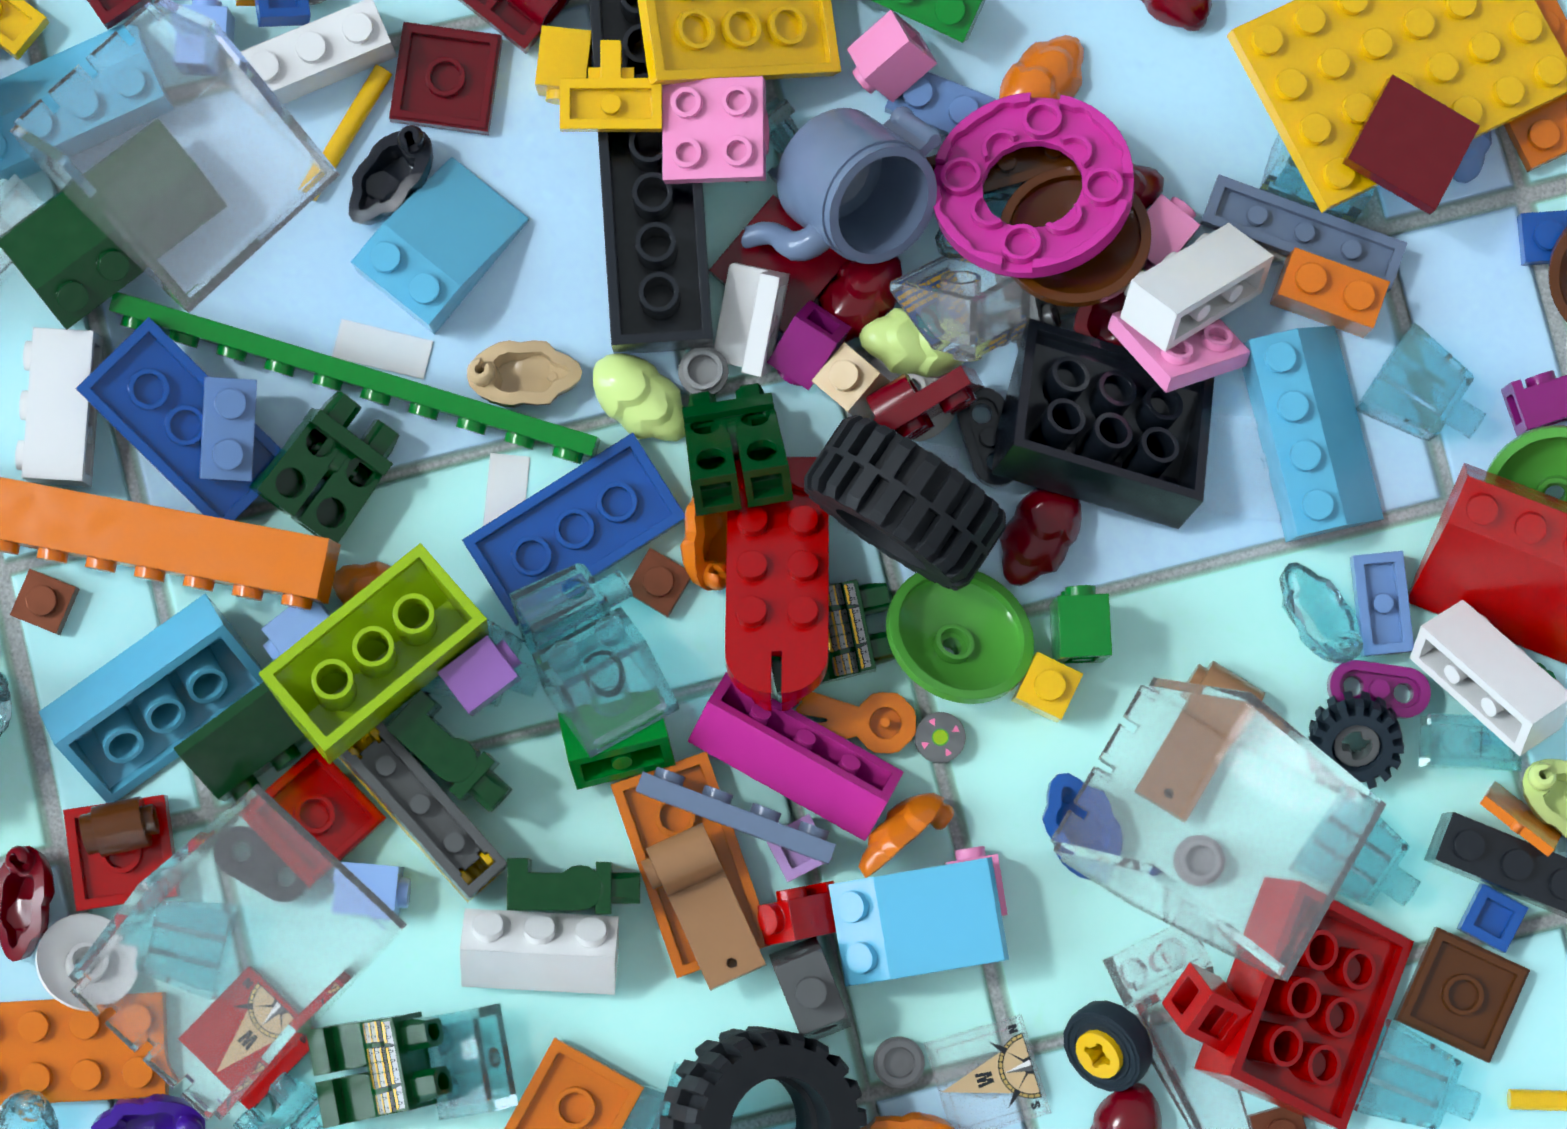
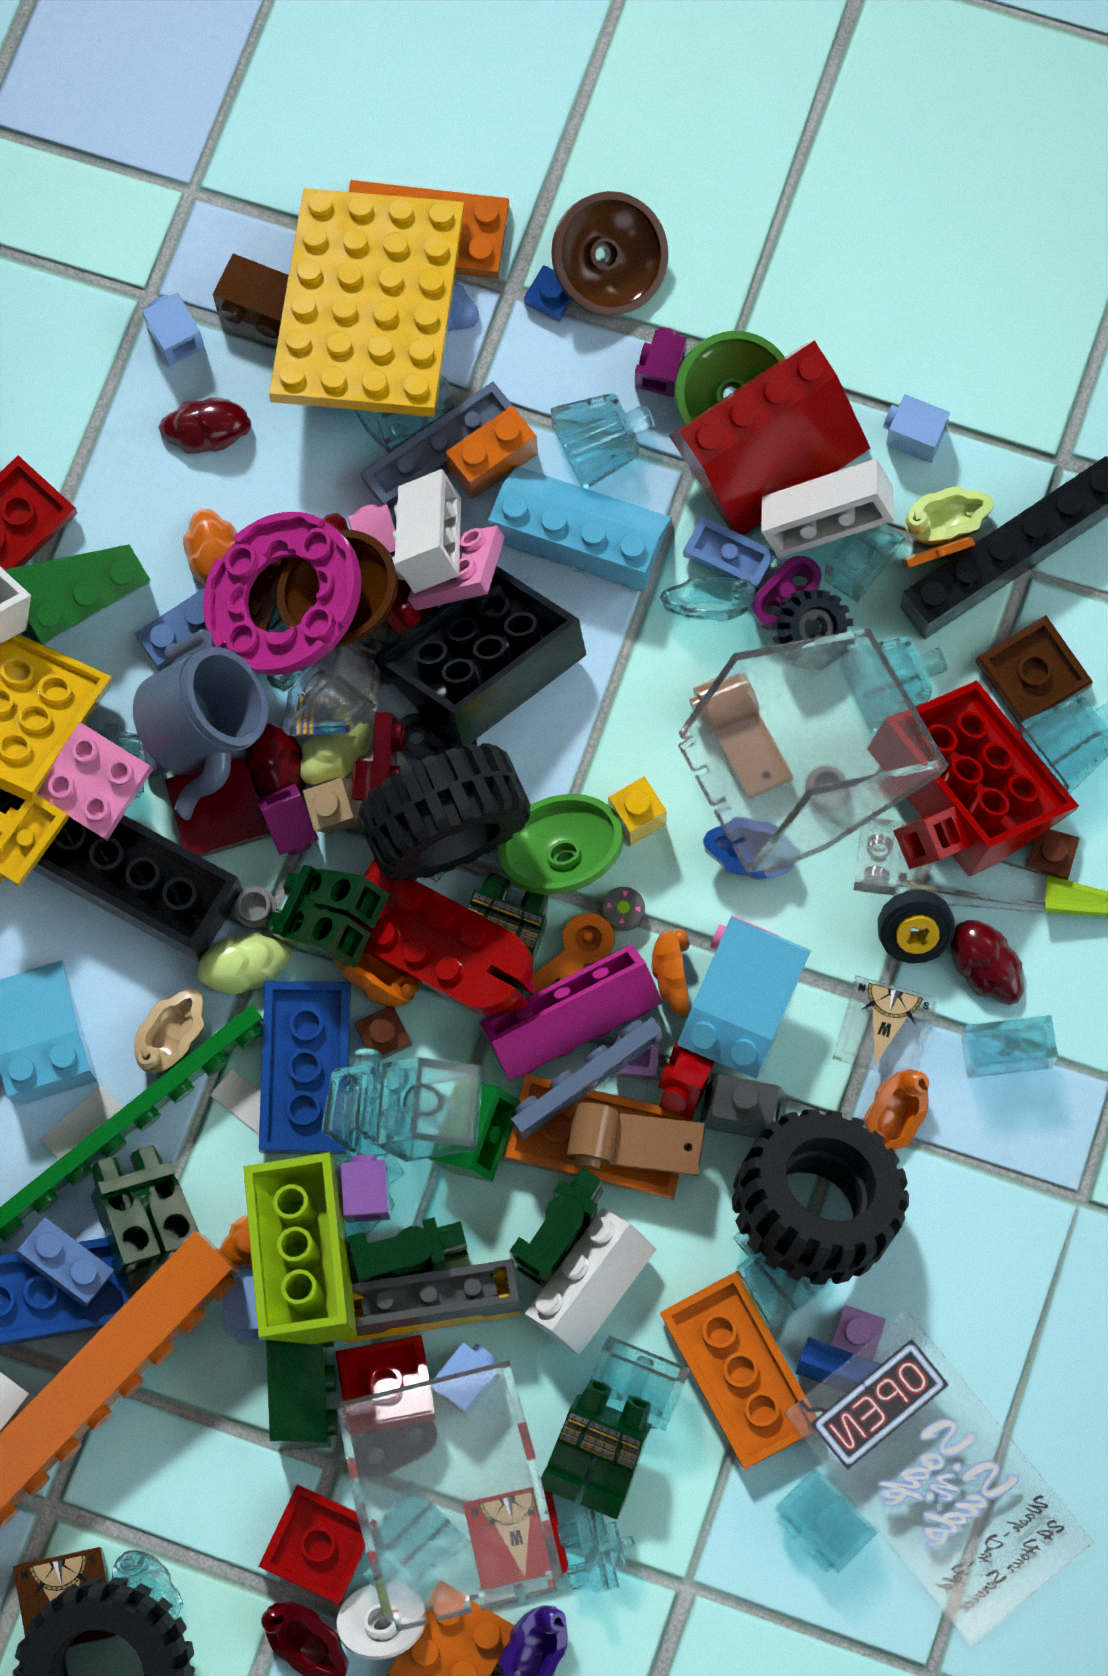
camera: 50 degrees left, 10 degrees down
copper plate [10,568,80,635] -> none
medium azure slope [39,593,263,803] -> none
reddish brown brick [79,796,160,857] -> none
white panel [713,263,790,377] -> none
bright pink brick [847,10,937,102] -> none
flat silver tile [873,1036,925,1088] -> none
dark red arm [999,488,1082,586] -> none
green brick [1049,585,1112,664] -> none
dark red tile [1342,74,1480,215] -> none
blue plate [1456,884,1529,953] -> none

